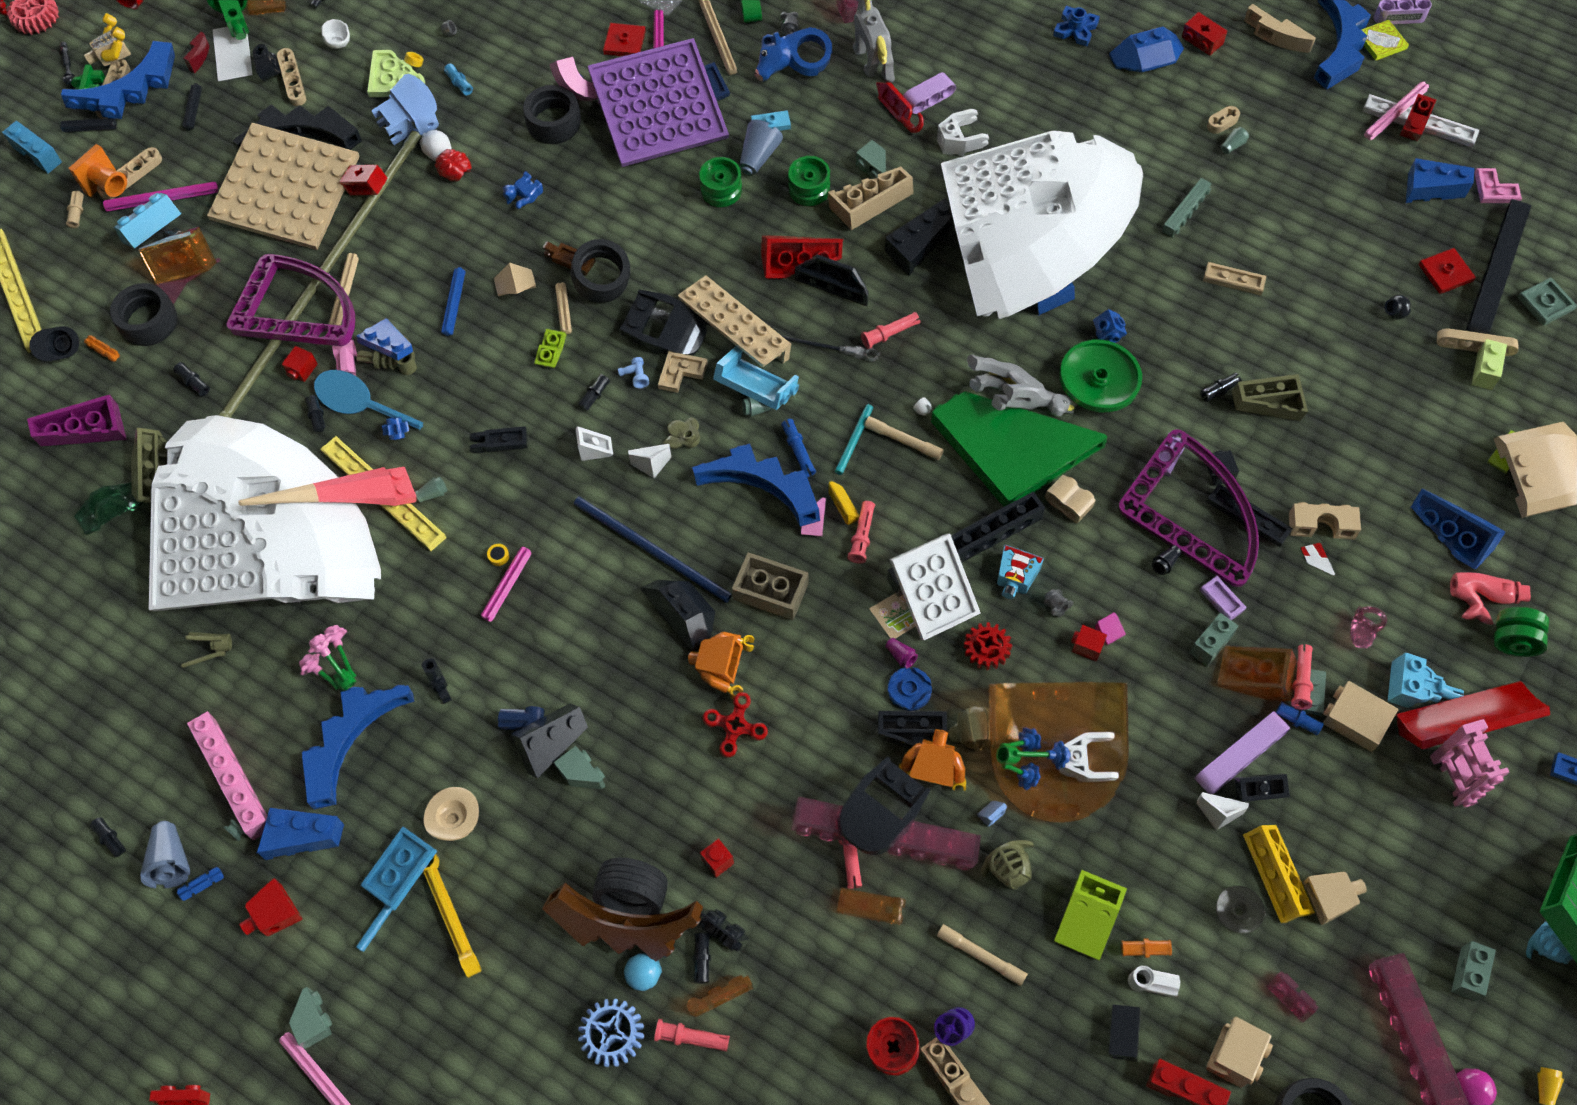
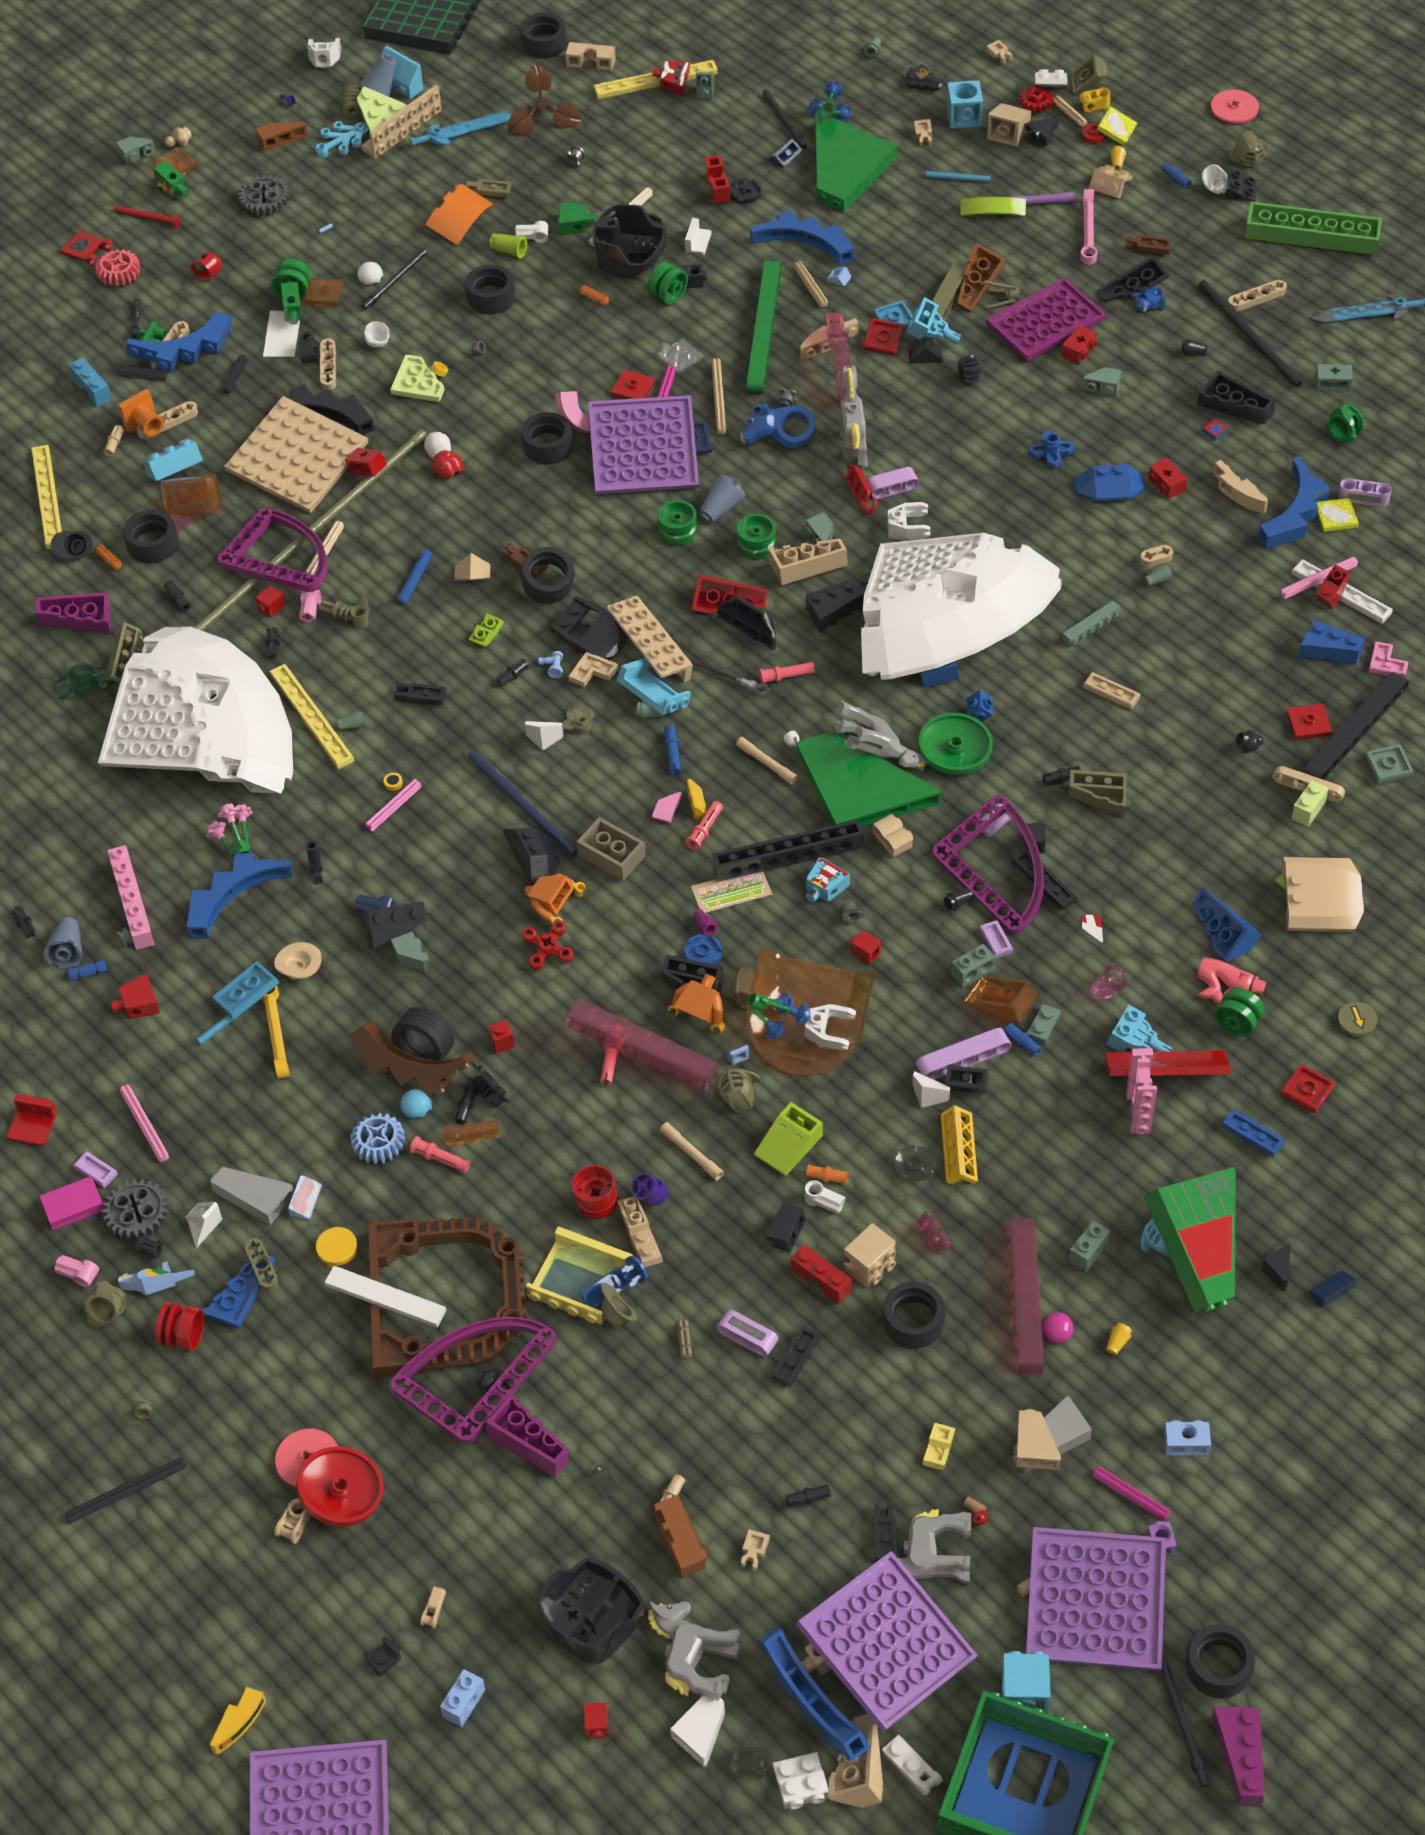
camera: 15 degrees right, 10 degrees down
torso [84,13,131,66] -> none
dark pink axle [103,182,218,211] -> none
olive plant [181,632,232,668] -> none
dark red slope [183,32,210,73] -> none
coral plate [238,467,416,506] -> none
blue wedge [257,808,344,860] -> none
sand green slope [289,987,332,1049] -> none
dark azure piece [314,370,423,430] -> none
wing [356,318,413,361] -> none
light blue piece [371,74,439,145] -> none
blue gear [382,417,409,440] -> none
dark azure pin [444,64,473,96] -> none
blue animal [503,171,543,209] -> none
tan axle [555,282,572,334] -> none
white slope [576,426,613,461] -> none
blue arch [692,444,820,527] -> none
medium azure plate [751,110,791,131] -> none
teal piece [835,404,873,475] -> none
black slope [837,757,931,855] -> none
clear orange plate [837,888,906,924] -> none
white plate [890,533,981,640] -> none
red gear [964,622,1012,670] -> none
dark pink slope [1095,612,1126,645] -> none
tan arch [1289,502,1361,540] -> none
coral pin [1291,644,1313,710] -> none
tan torso [1303,872,1367,925] -> none
tan brick [1323,681,1398,752] -> none

